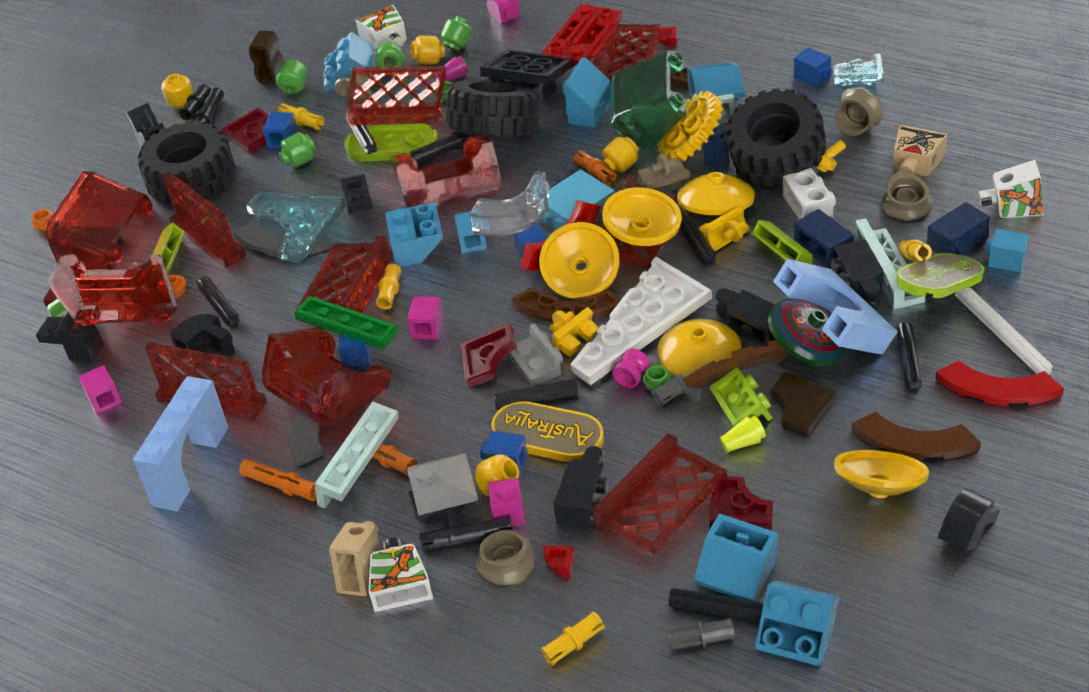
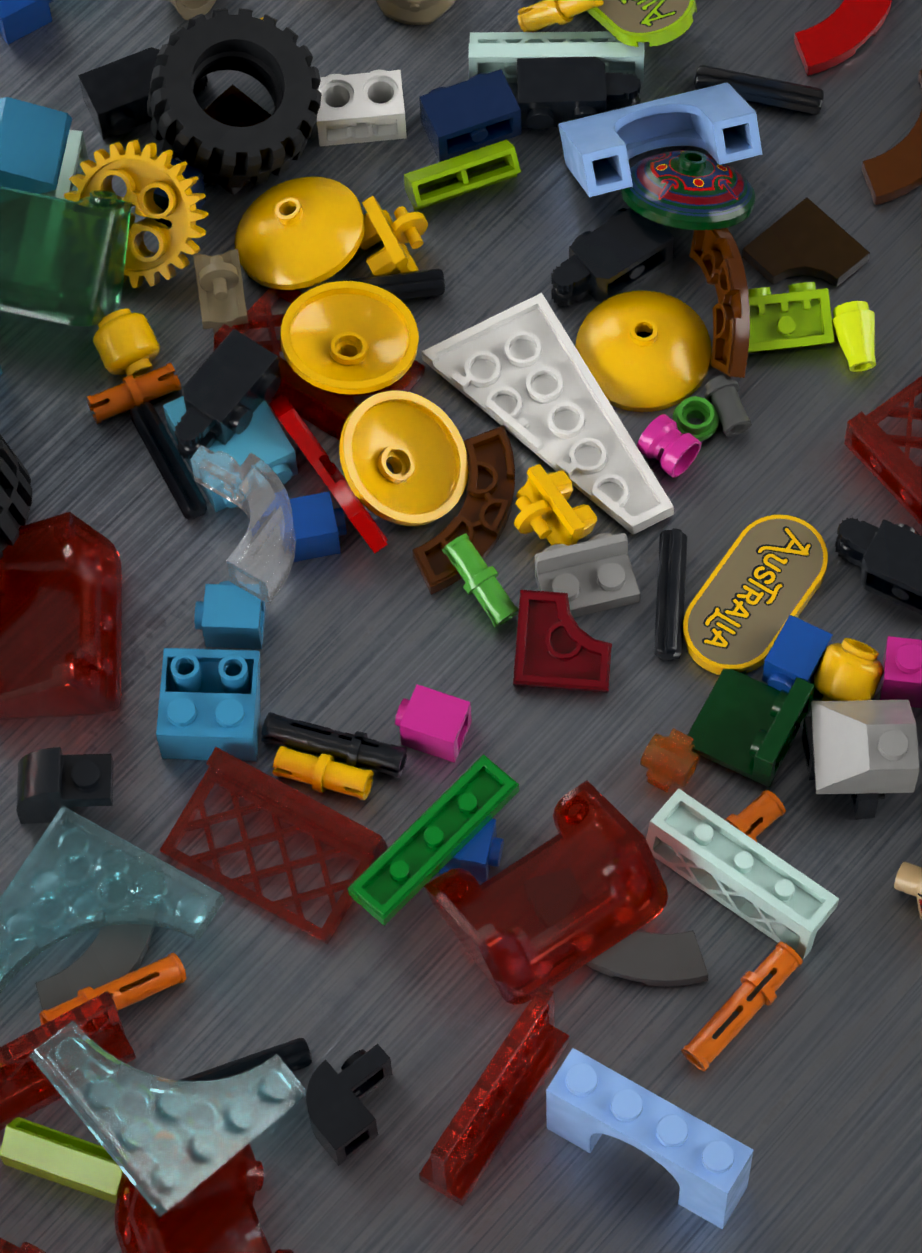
camera: 80 degrees left, 20 degrees up
none -> clear light blue plate [29,1021,307,1217]
none -> orange pin [39,952,187,1041]
none -> black hinge [174,329,281,461]
none -> black pin [261,712,408,778]
none -> bright green pin [442,533,519,628]
none -> clear orange gear [640,728,700,792]
none -> dark green bracket [684,669,815,787]

